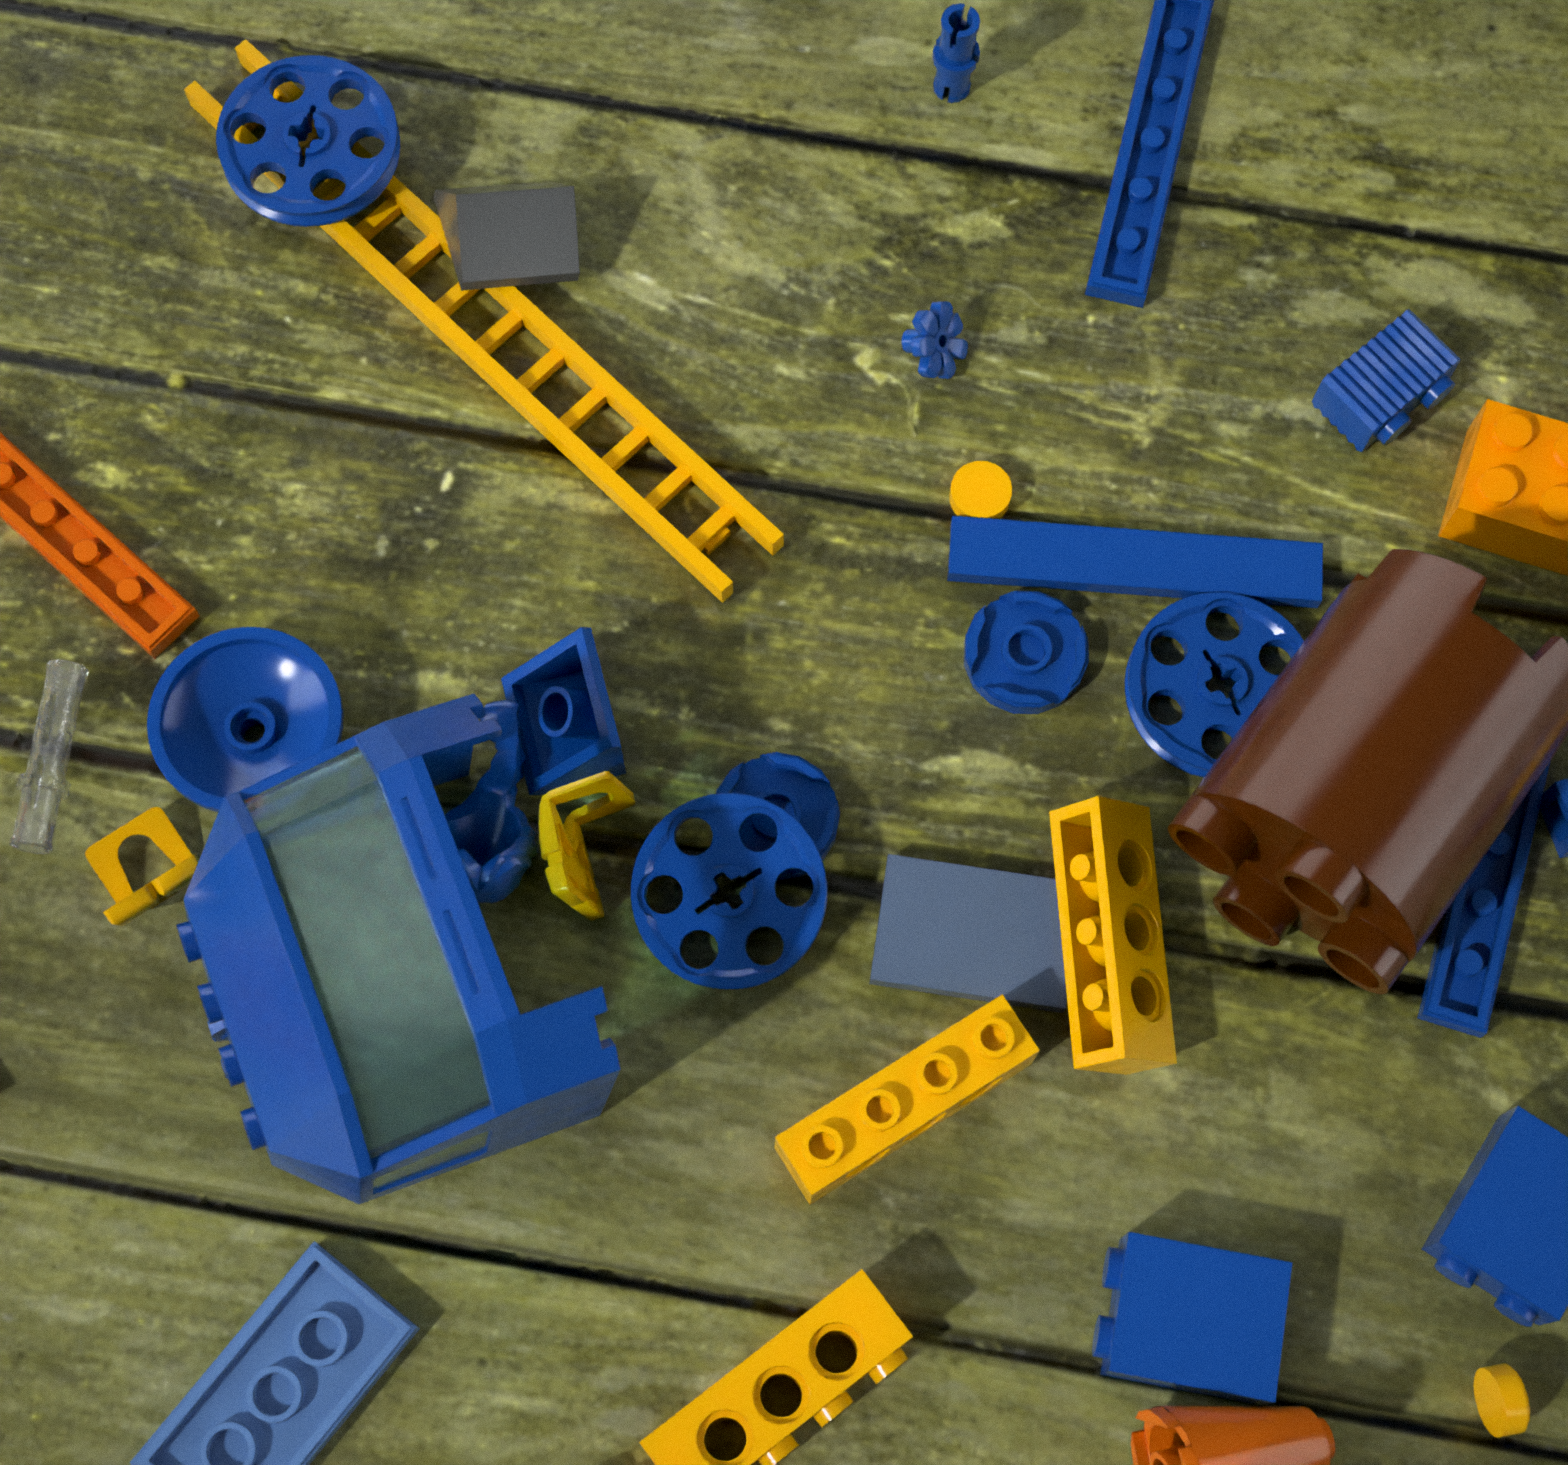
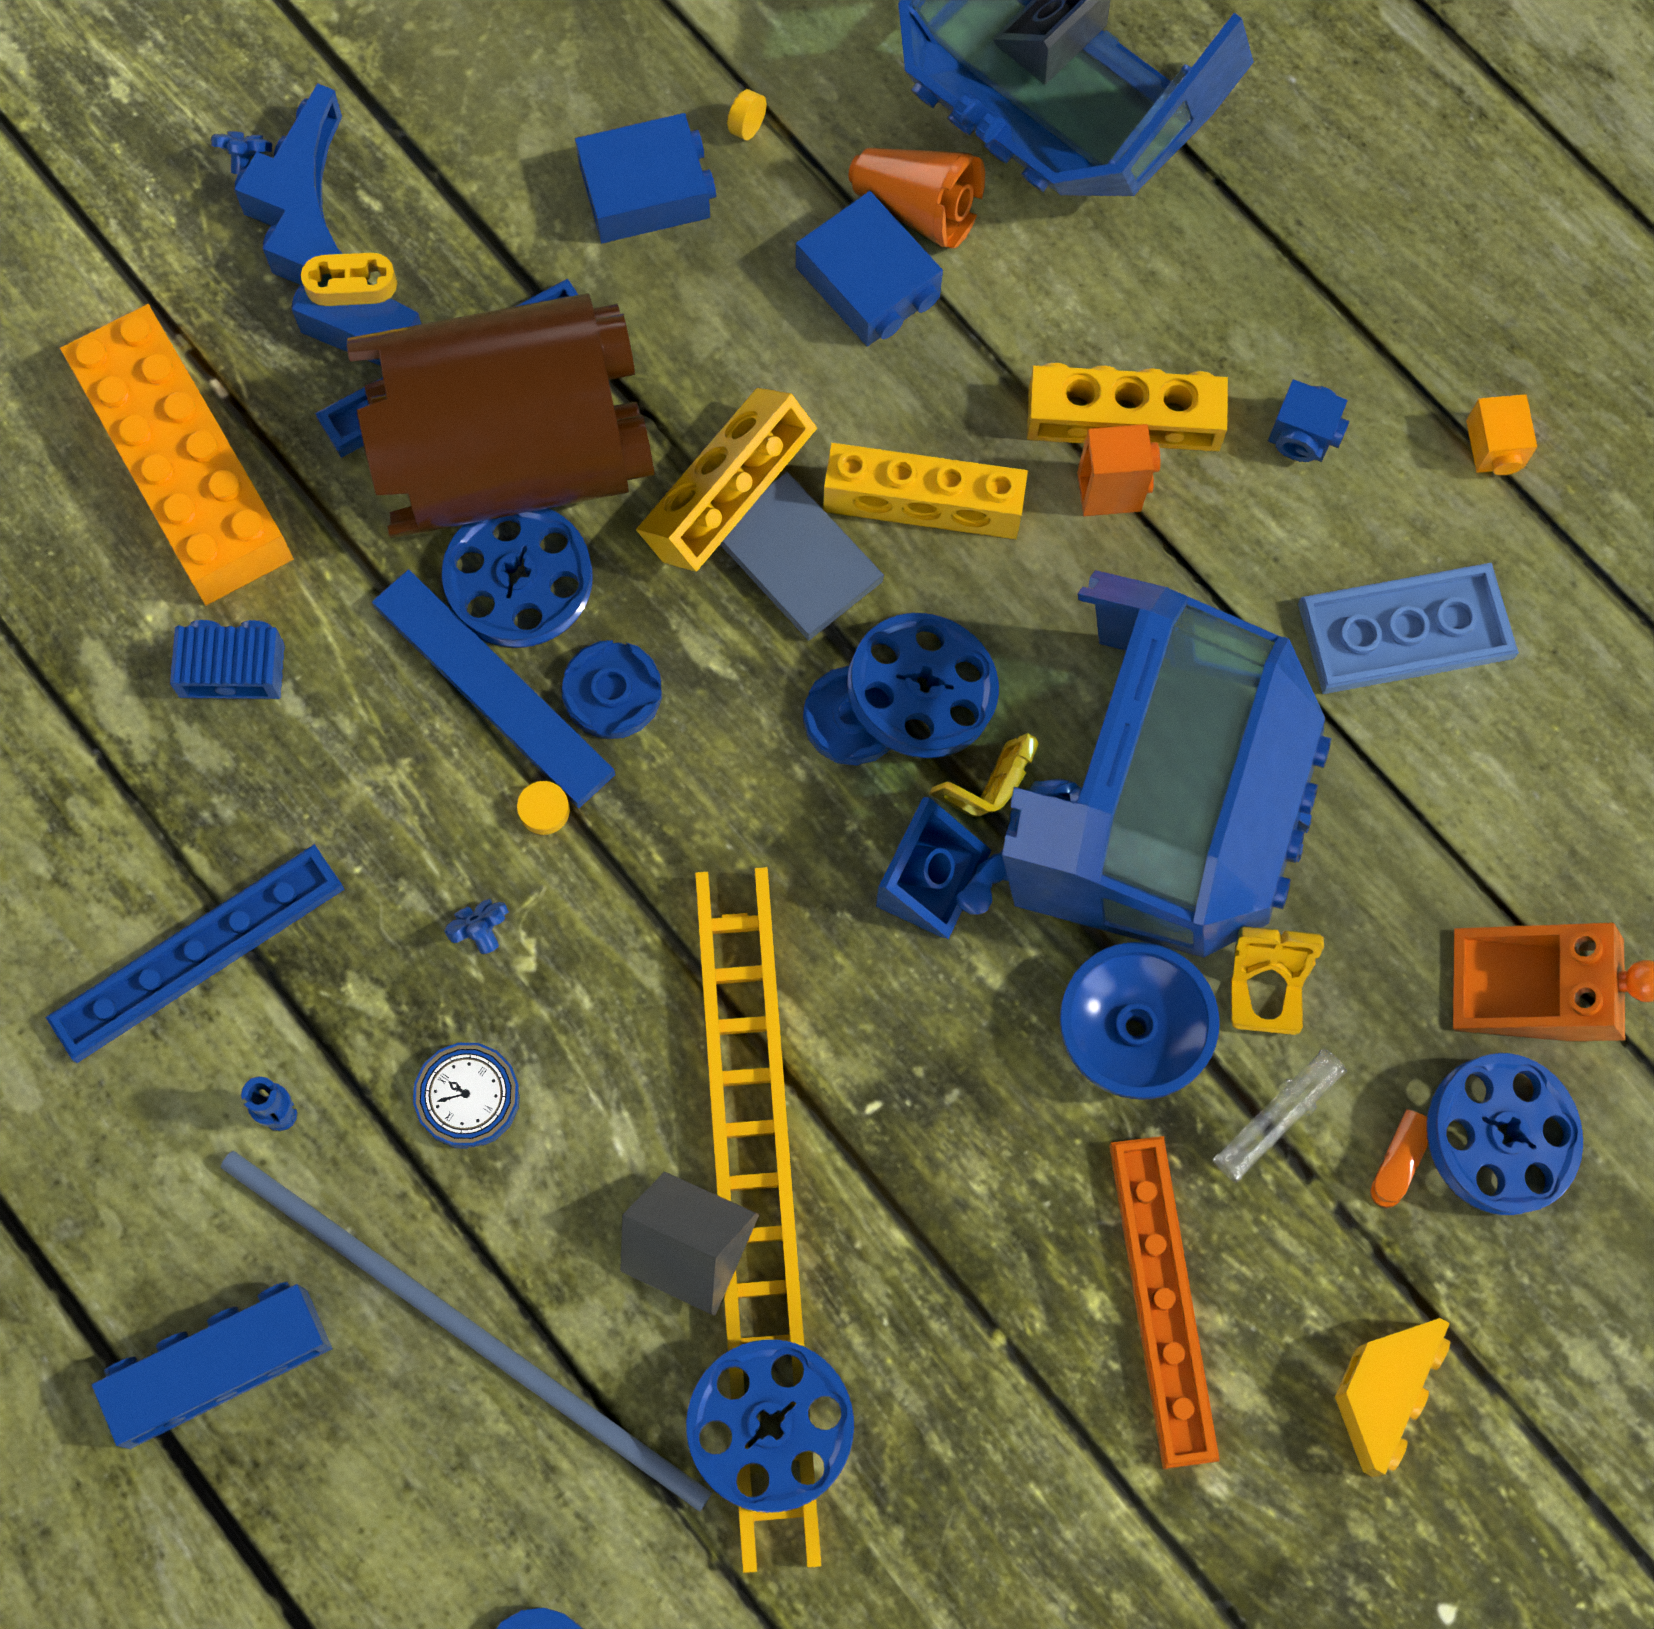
camera: 140 degrees left, 0 degrees up
none -> sand blue piece [221,1151,713,1512]
none -> tile [413,1043,520,1149]
none -> orange brick [1077,424,1160,516]

